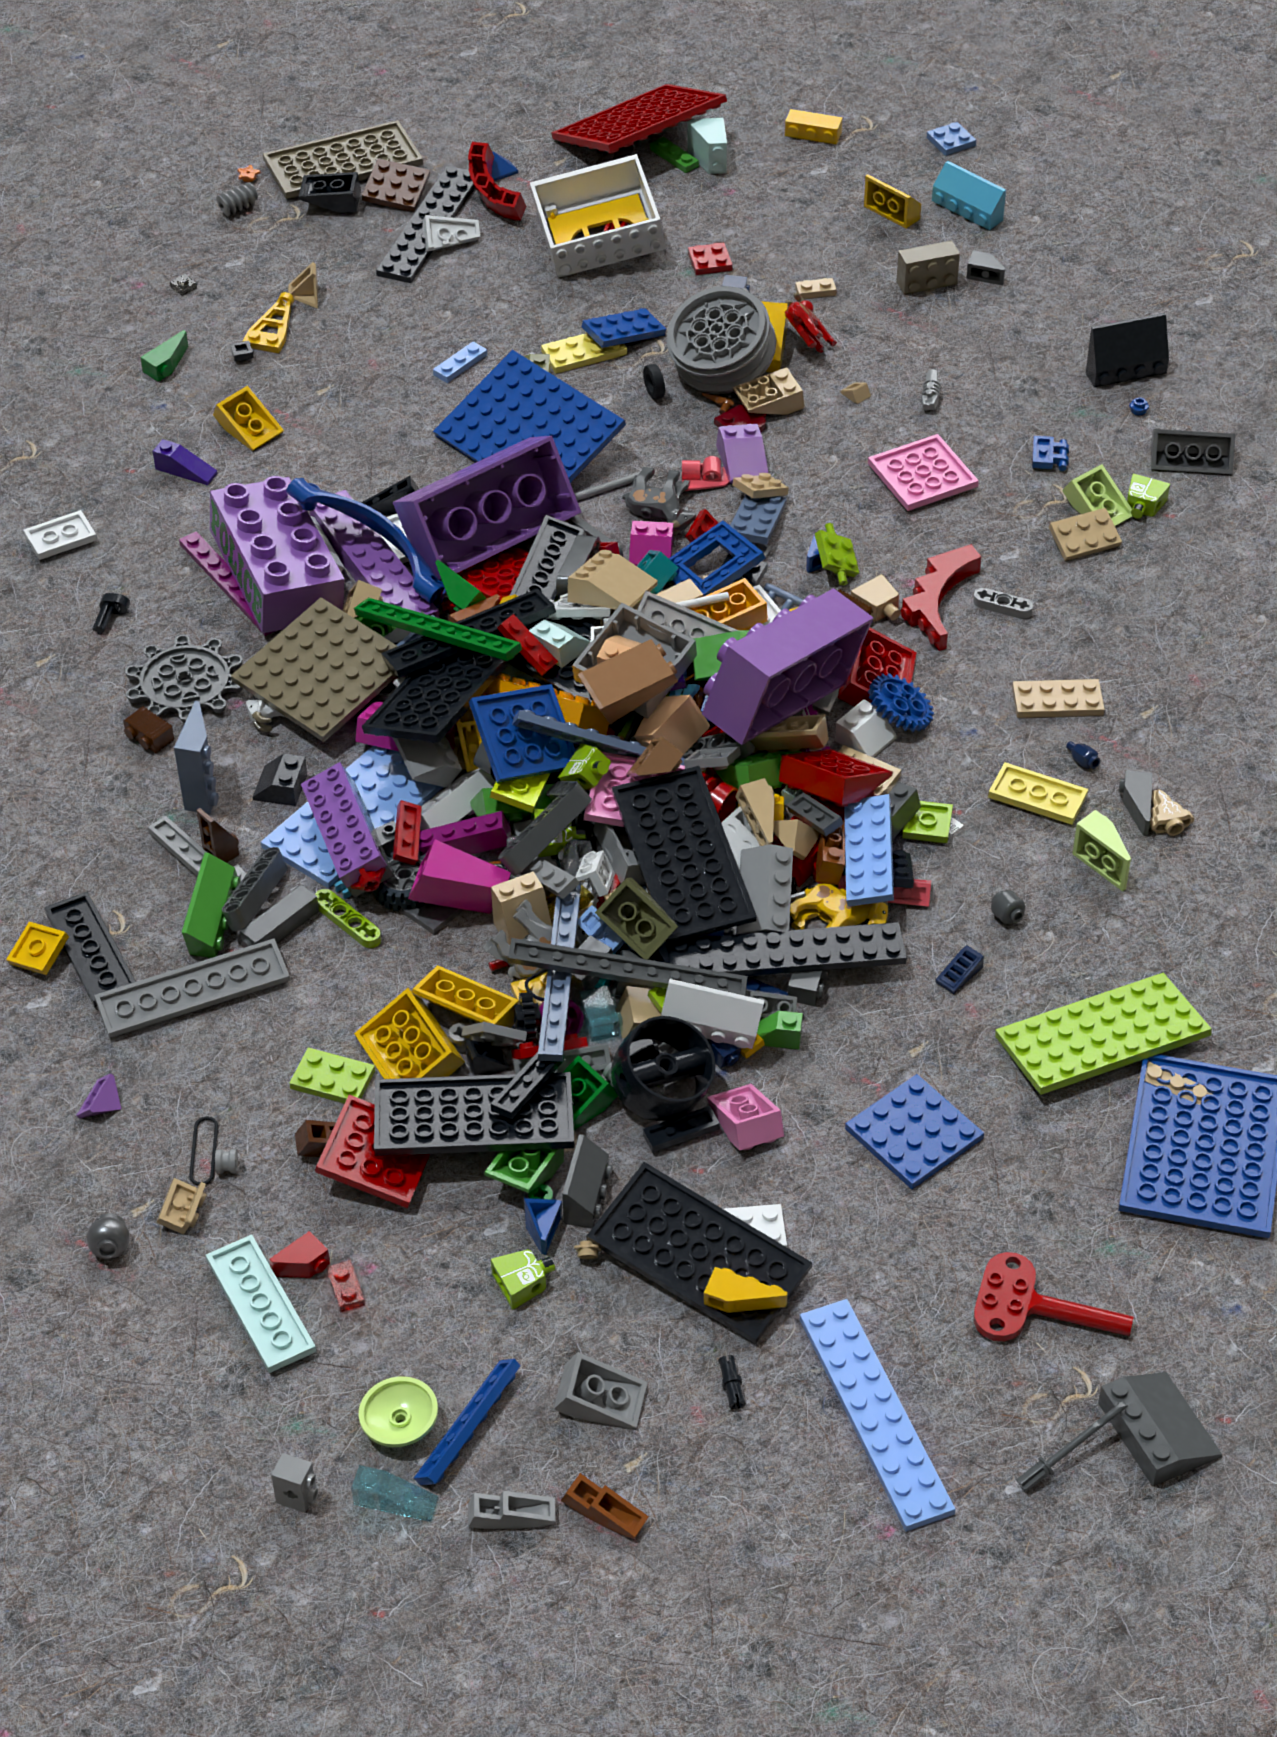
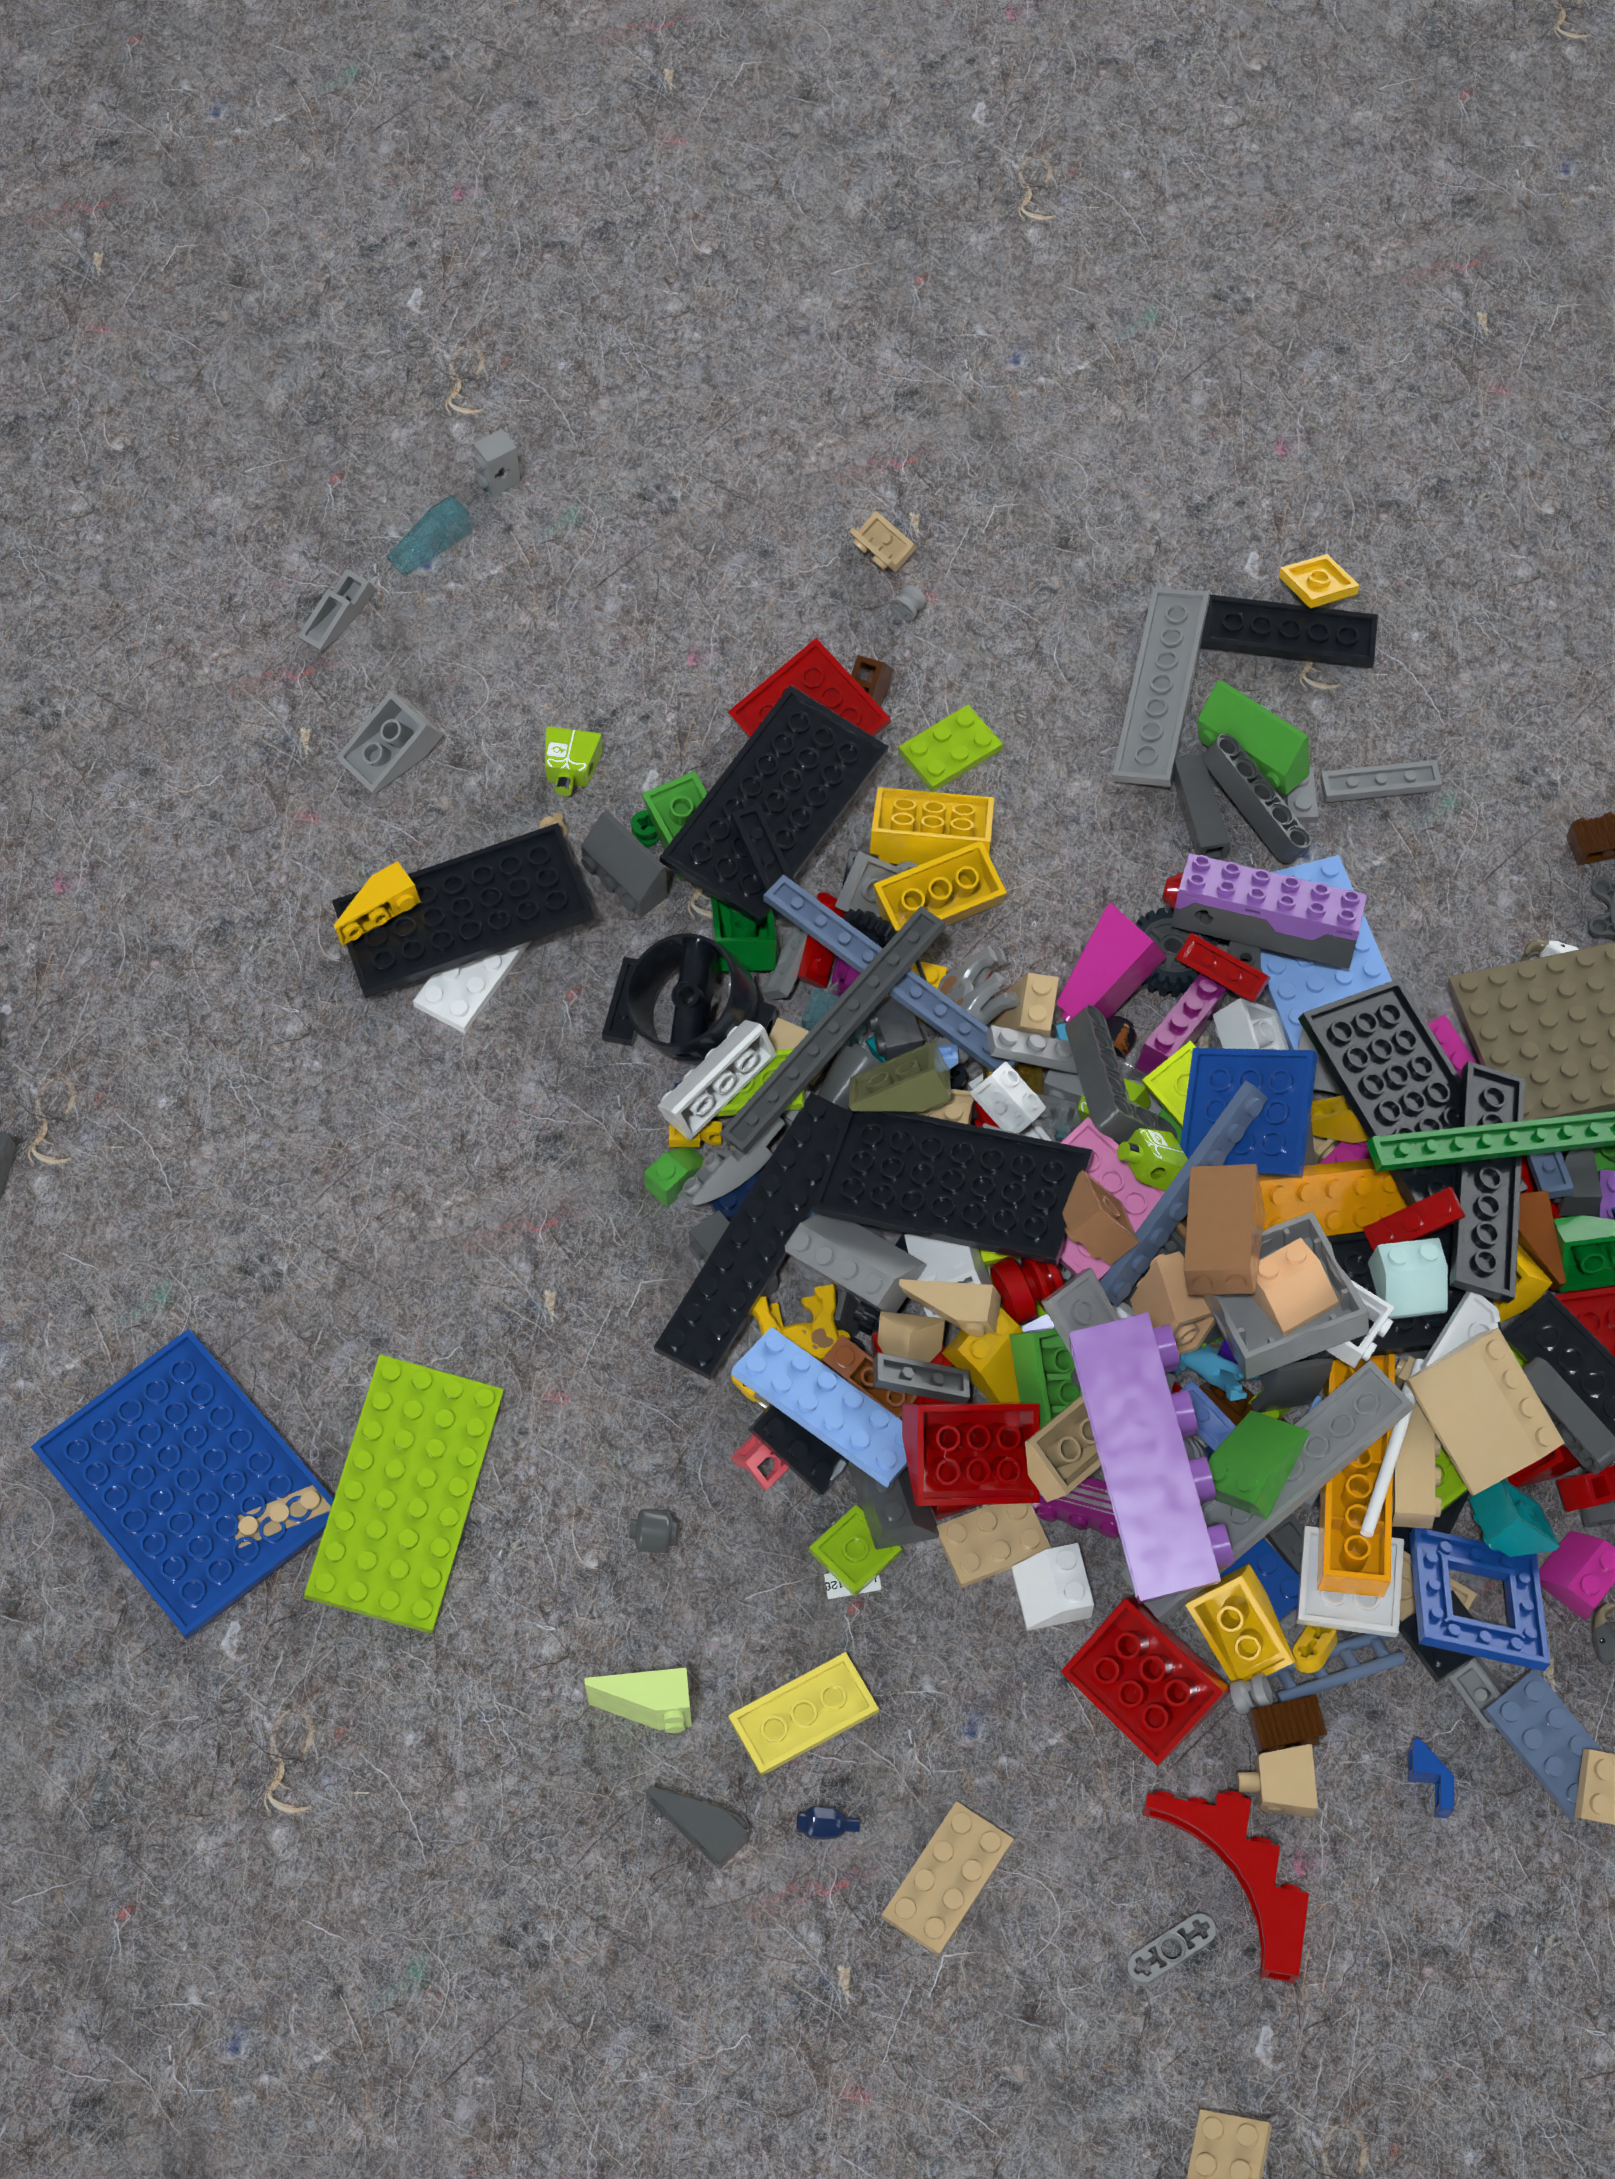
camera: 125 degrees right, 15 degrees up
medium lavender slope [76,1073,121,1119] -> none
flat silver piece [87,1213,130,1259] -> none
sand blue slope [174,701,219,814] -> none
black piece [189,1116,218,1185] -> none
reddish brown slope [196,808,239,863] -> none
light aqua plate [206,1235,316,1373] -> none
black slope [253,753,307,806] -> none
slope [269,1231,330,1278] -> none
lime beam [315,889,381,949] -> none
clear red plate [326,1260,365,1313] -> none
yellowish green dish [359,1376,438,1447] -> none
blue plate [414,1358,521,1485] -> none
blue slope [524,1198,562,1255] -> none
dark orange slope [561,1473,649,1539] -> none
red plate [685,509,718,543] -> none
bright pink slope [707,1084,784,1150] -> none
black pin [718,1355,746,1409] -> none
light blue plate [800,1299,956,1532] -> none
lime plate [815,523,859,586] -> none
plate [845,1074,984,1189] -> none
bright pink plate [868,434,979,511] -> none
blue gear [868,673,934,732] -> none
dark blue slope [935,945,984,994] -> none
red piece [974,1252,1134,1342] -> none
tan rock [1150,789,1195,836] -> none

